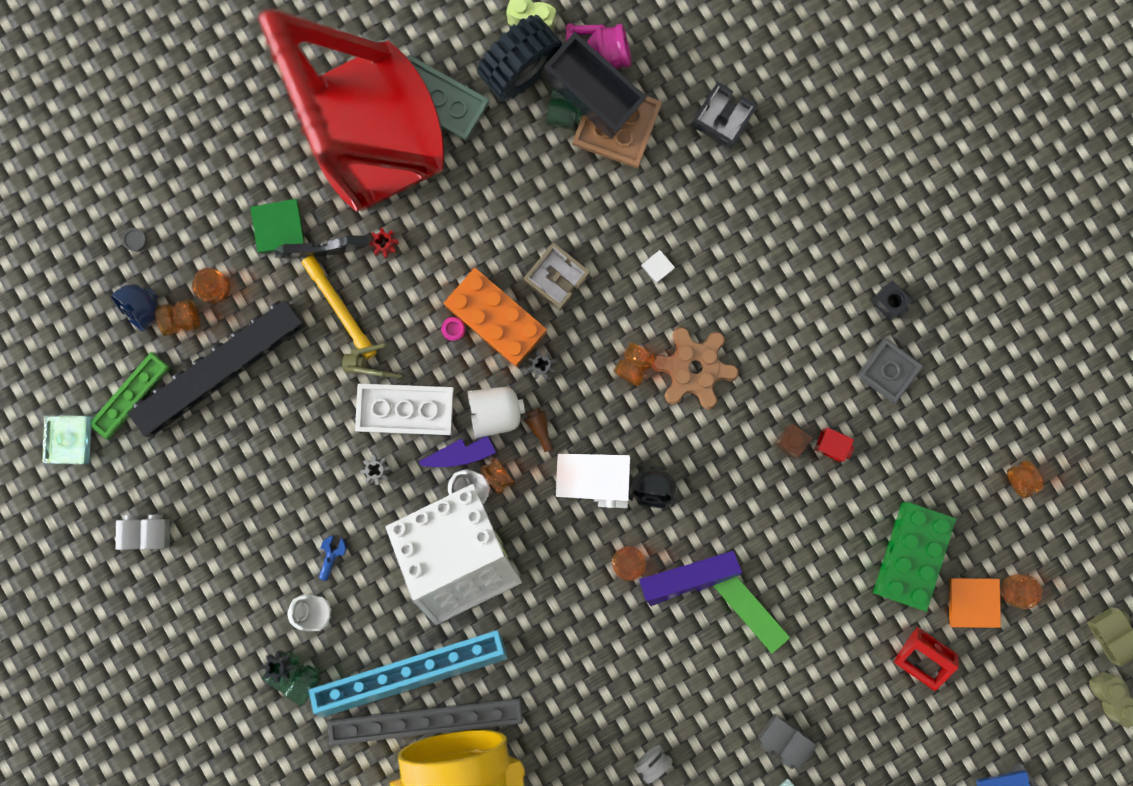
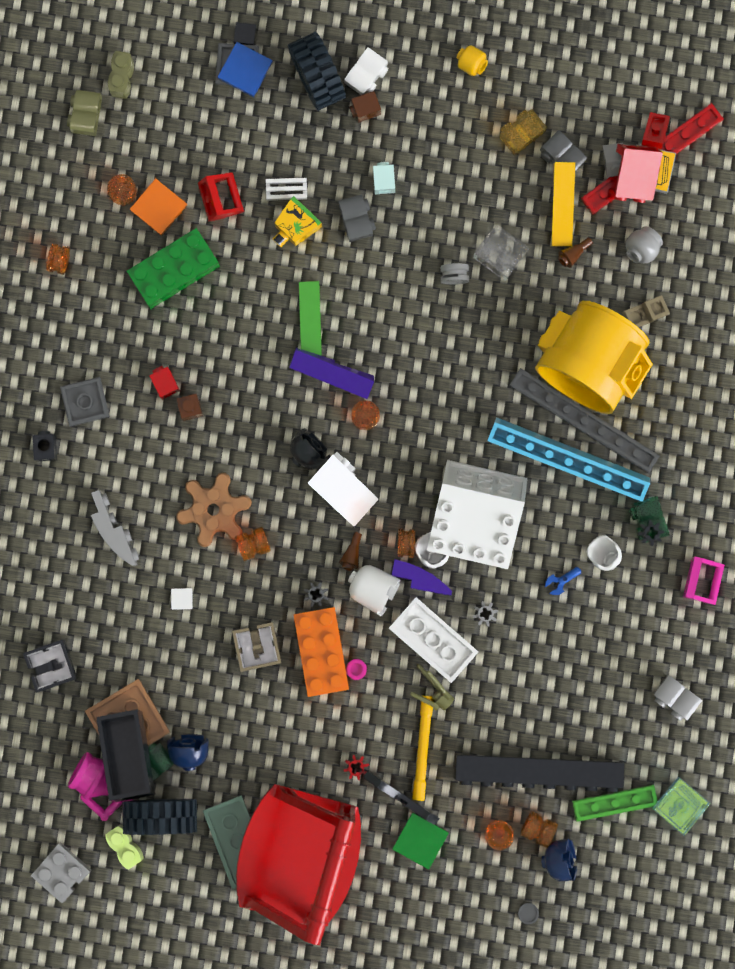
camera: 140 degrees left, 0 degrees up
none -> light grey slope [91,490,139,567]
none -> dark blue cylinder [167,734,209,771]
none -> white tile [266,178,307,201]
none -> yellow torso [272,196,322,248]
none -> dark pink tile [683,556,725,605]

